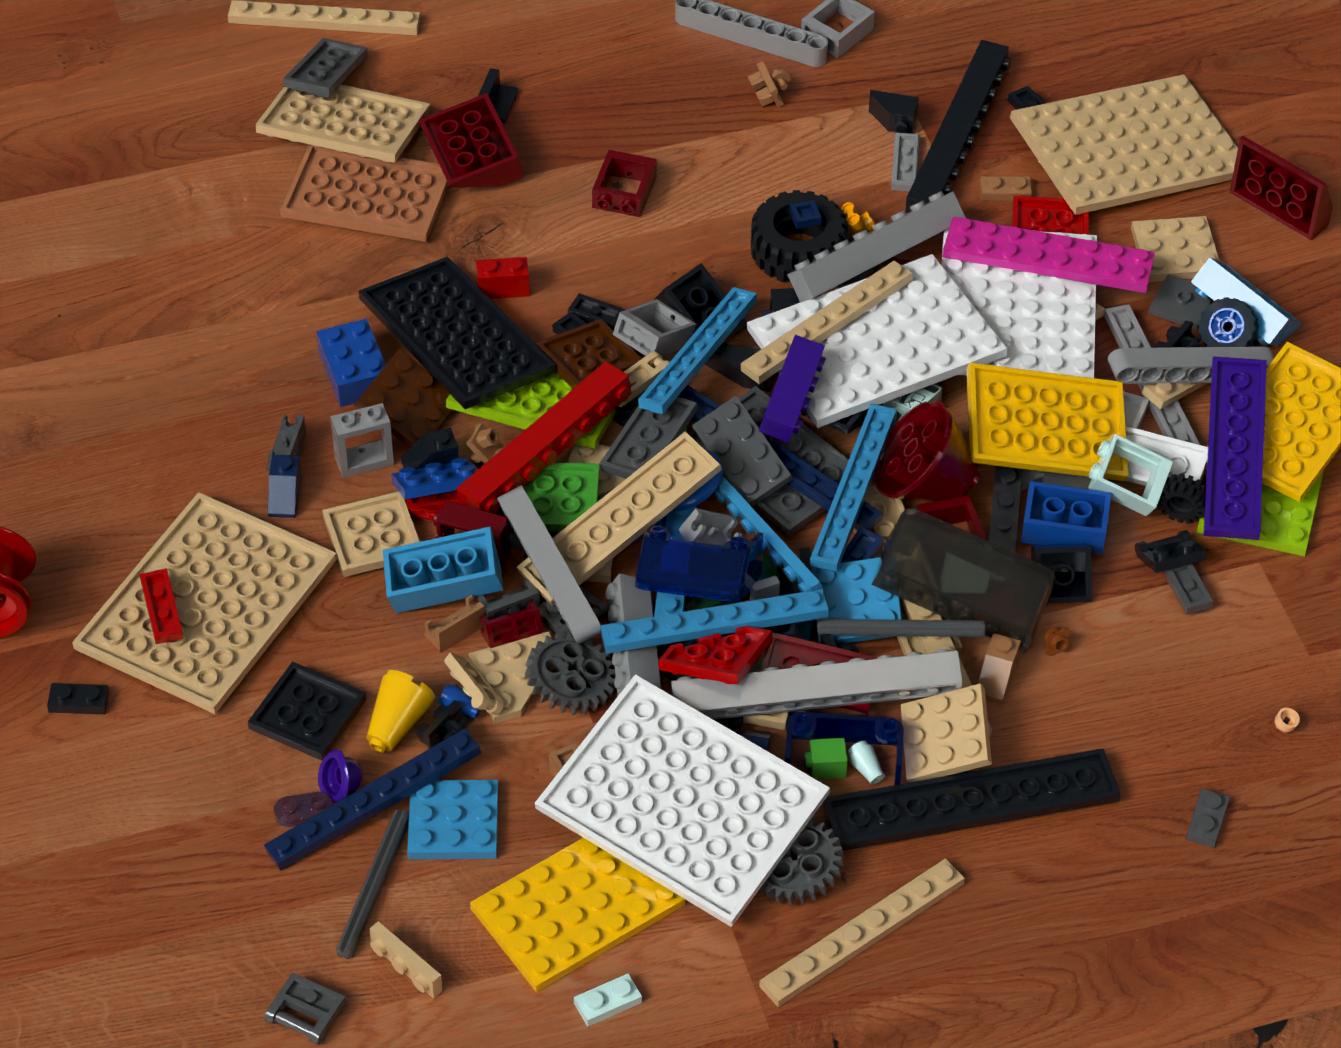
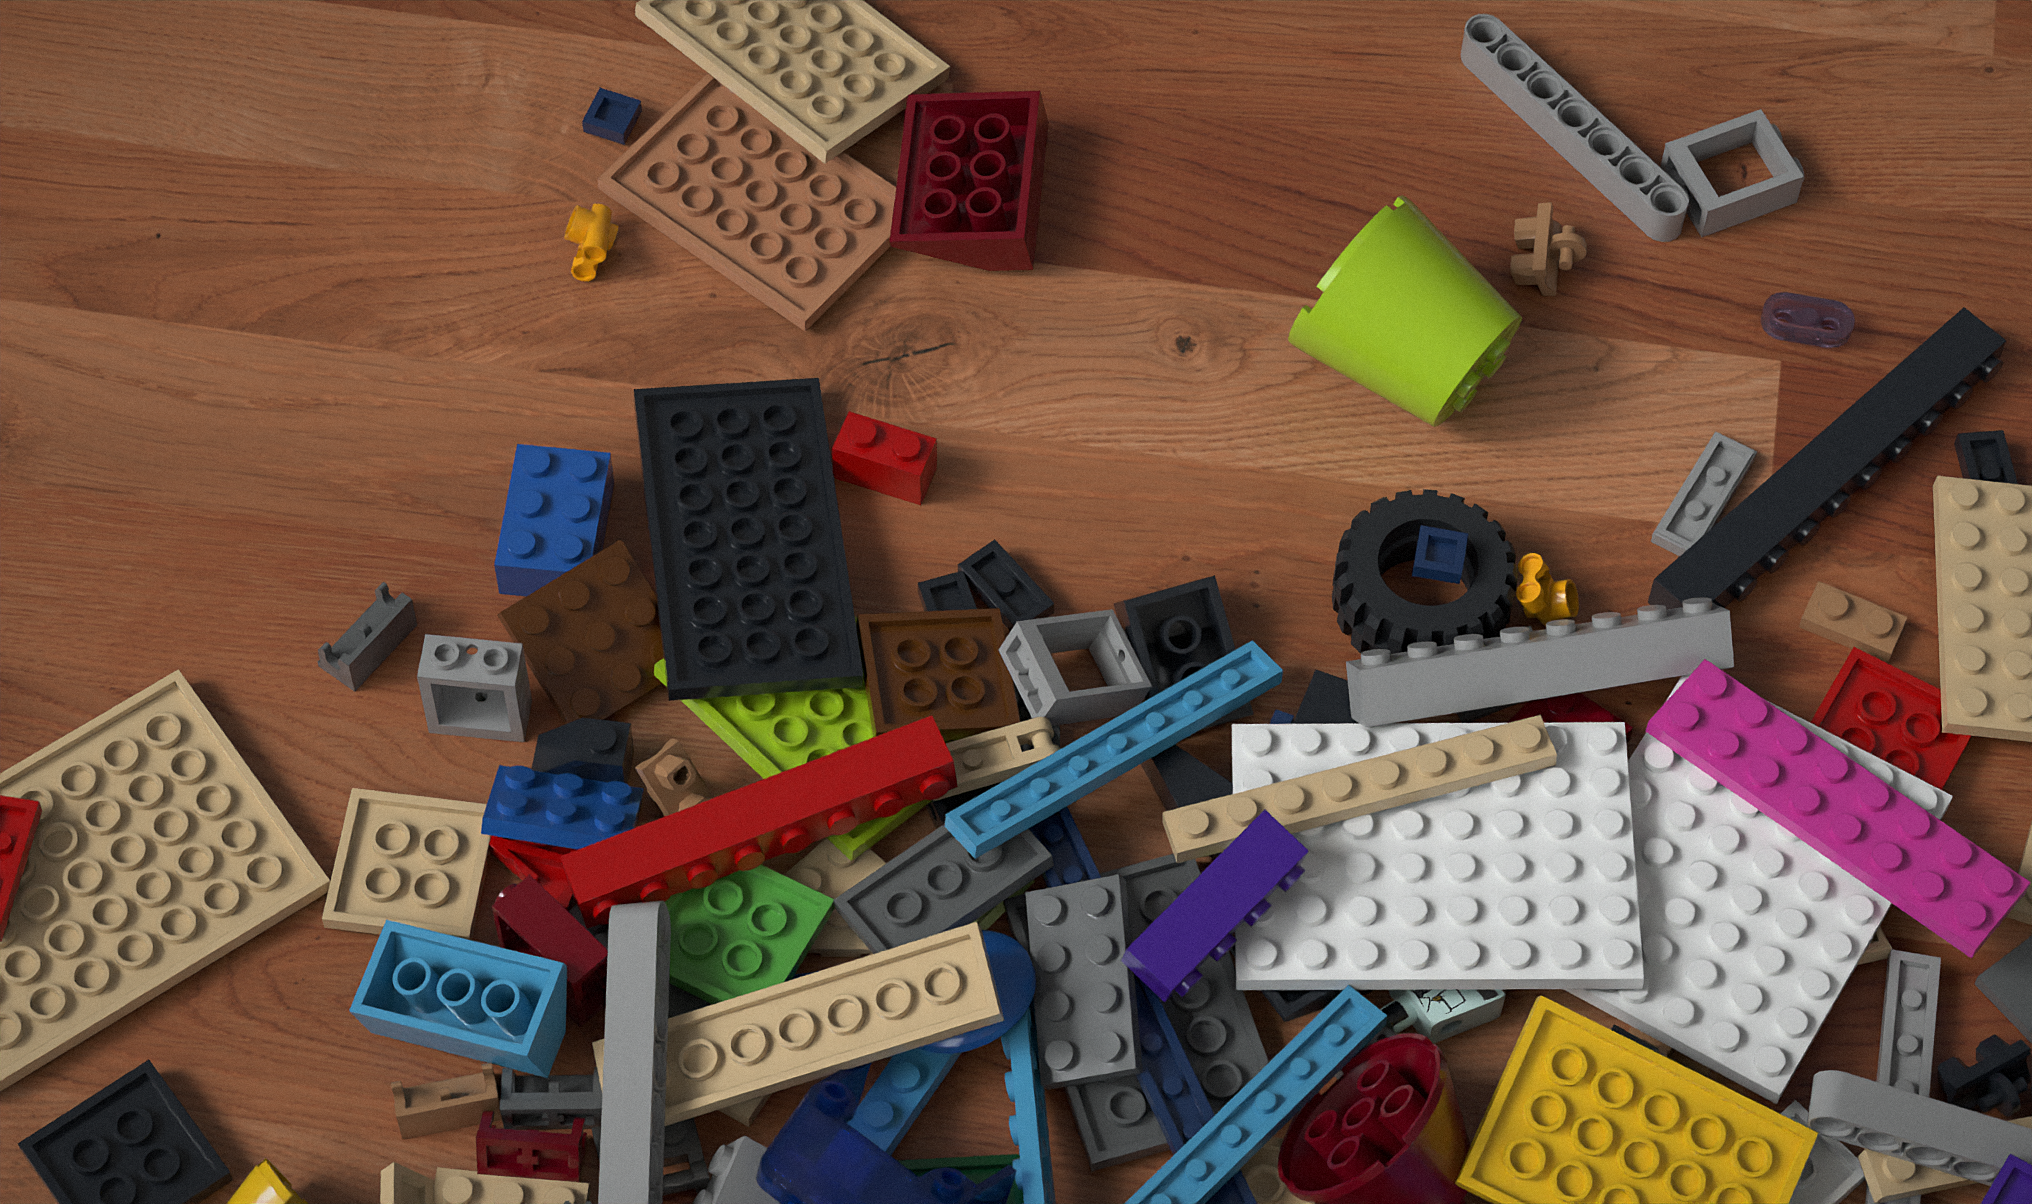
camera: 25 degrees right, 10 degrees up
dark blue slope [268,455,302,518] -> none
black panel [478,68,518,123] -> none
dark red window [592,150,657,217] -> none
light grey hinge [679,508,742,554] -> none
black slope [869,90,919,134] -> none
none -> light orange plate [564,204,618,282]
none -> dark blue plate [582,88,642,145]
none -> lime cone [1288,195,1522,427]
none -> plate [1760,292,1855,348]

